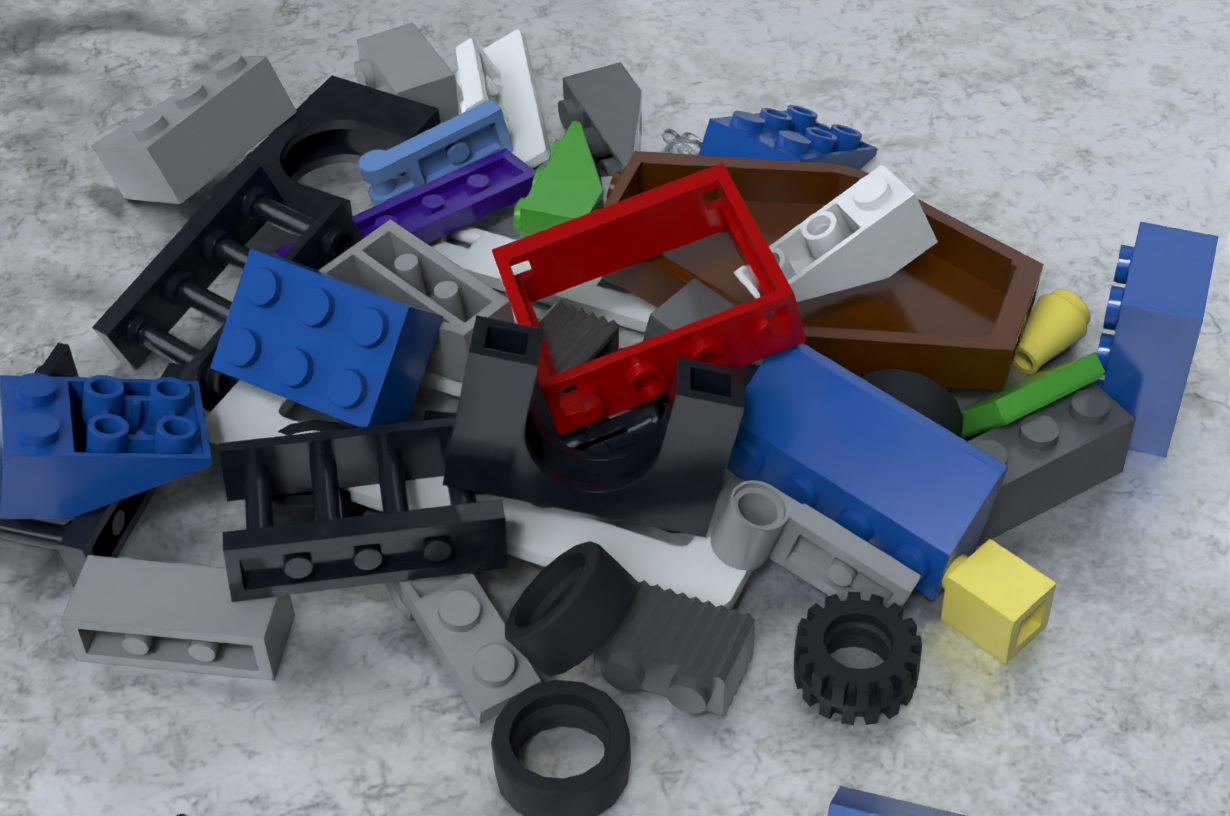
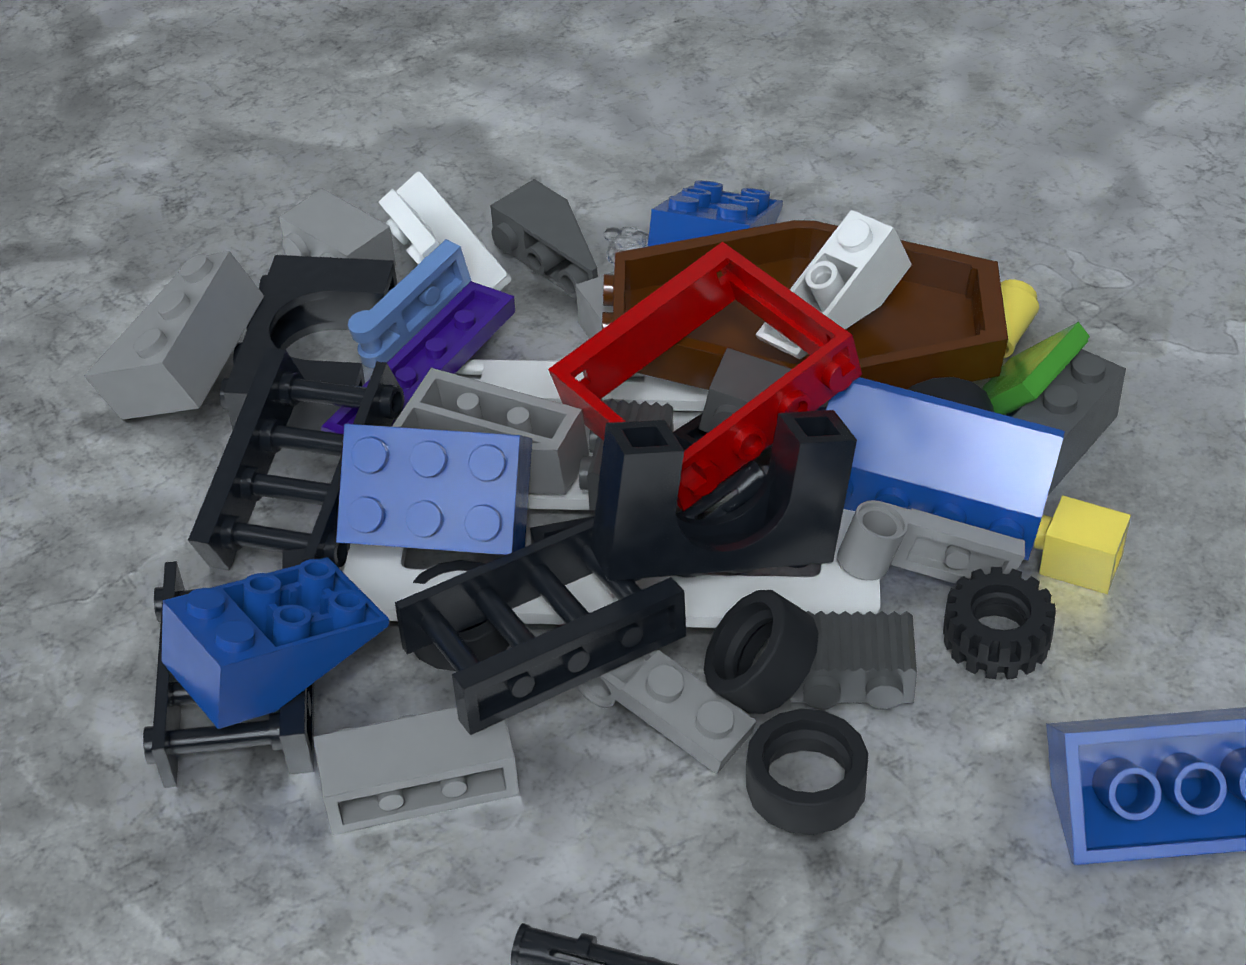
camera: 20 degrees left, 0 degrees up
bright green slope [513,121,603,239] -> none
blue brick [1094,222,1218,458] -> none

